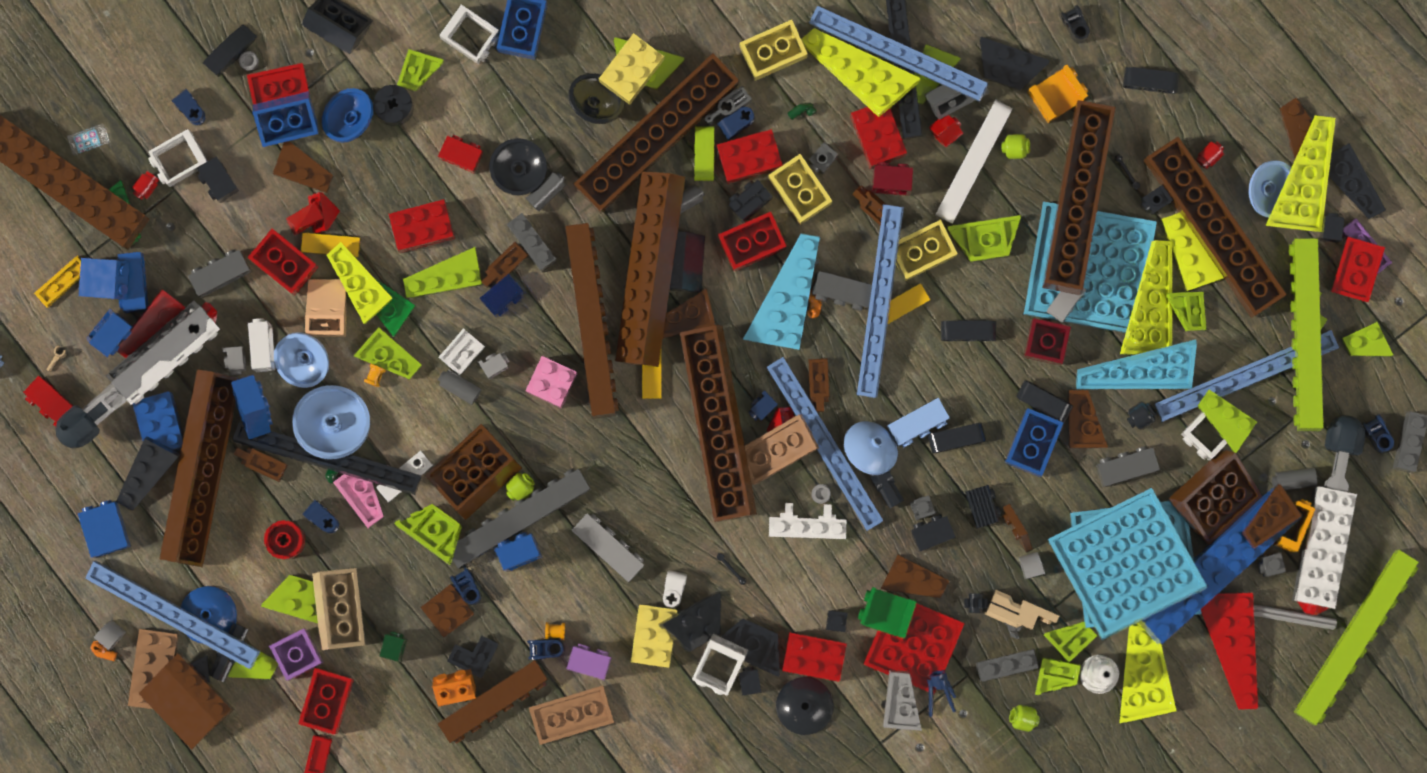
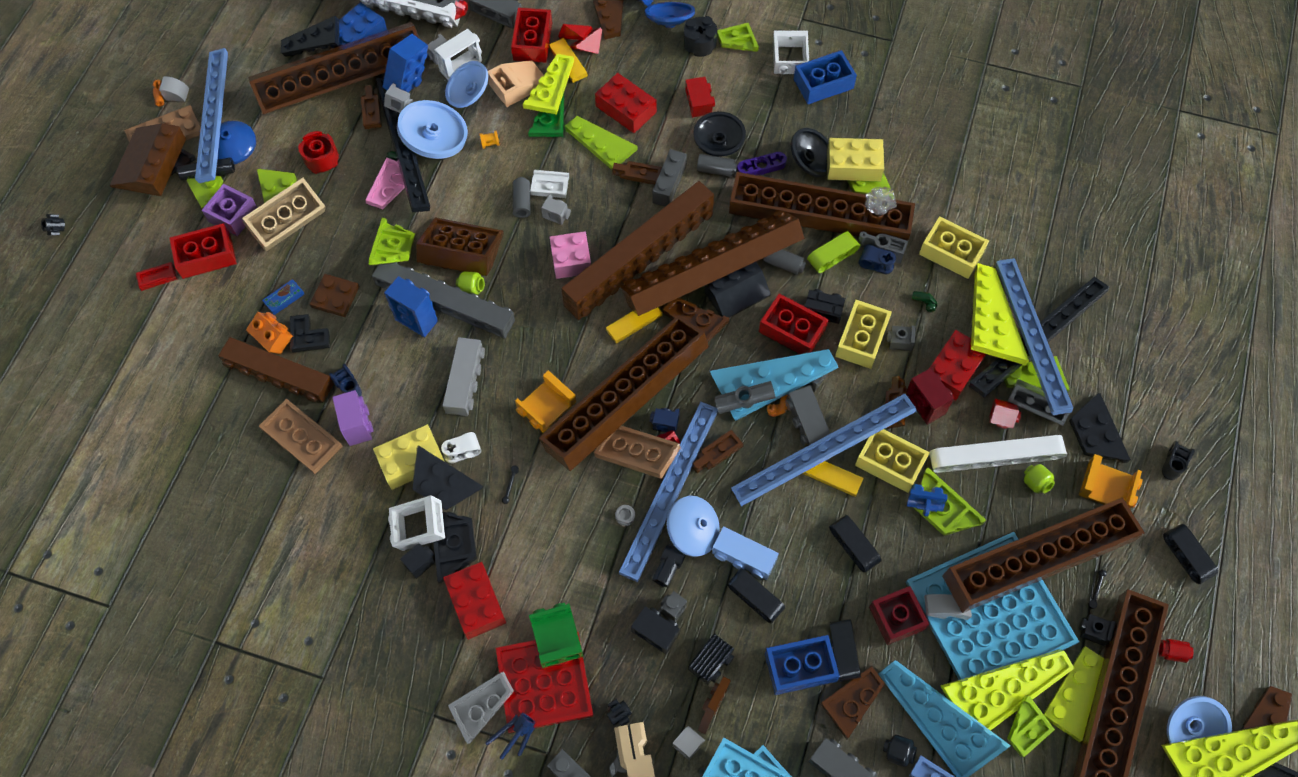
camera: 55 degrees right, 20 degrees down
blue brick [78,500,131,558] -> none
dark blue piece [302,499,340,534] -> none
lime wing [354,327,422,380] -> none
white piece [376,451,433,502] -> none
dark green brick [379,631,408,662] -> none
dark blue piece [450,567,482,605] -> none
clear blue brick [479,274,524,318] -> none
light orange bush [545,622,565,640] -> none
red brick [717,129,783,184] -> none
white hinge [769,503,846,539] -> none
black dish [776,677,834,735] -> none
black brick [825,610,848,632] -> none
reddish brown wing [881,555,949,598] -> none
none -> blue tile [262,279,304,315]
none -> light grey brick [384,83,413,113]
none -> light orange panel [515,370,576,433]
none -> dark grey piece [715,381,776,414]
none -> dark purple beam [737,152,787,176]
none -> clear brick [865,187,897,215]
none -> blue hips [907,484,947,517]

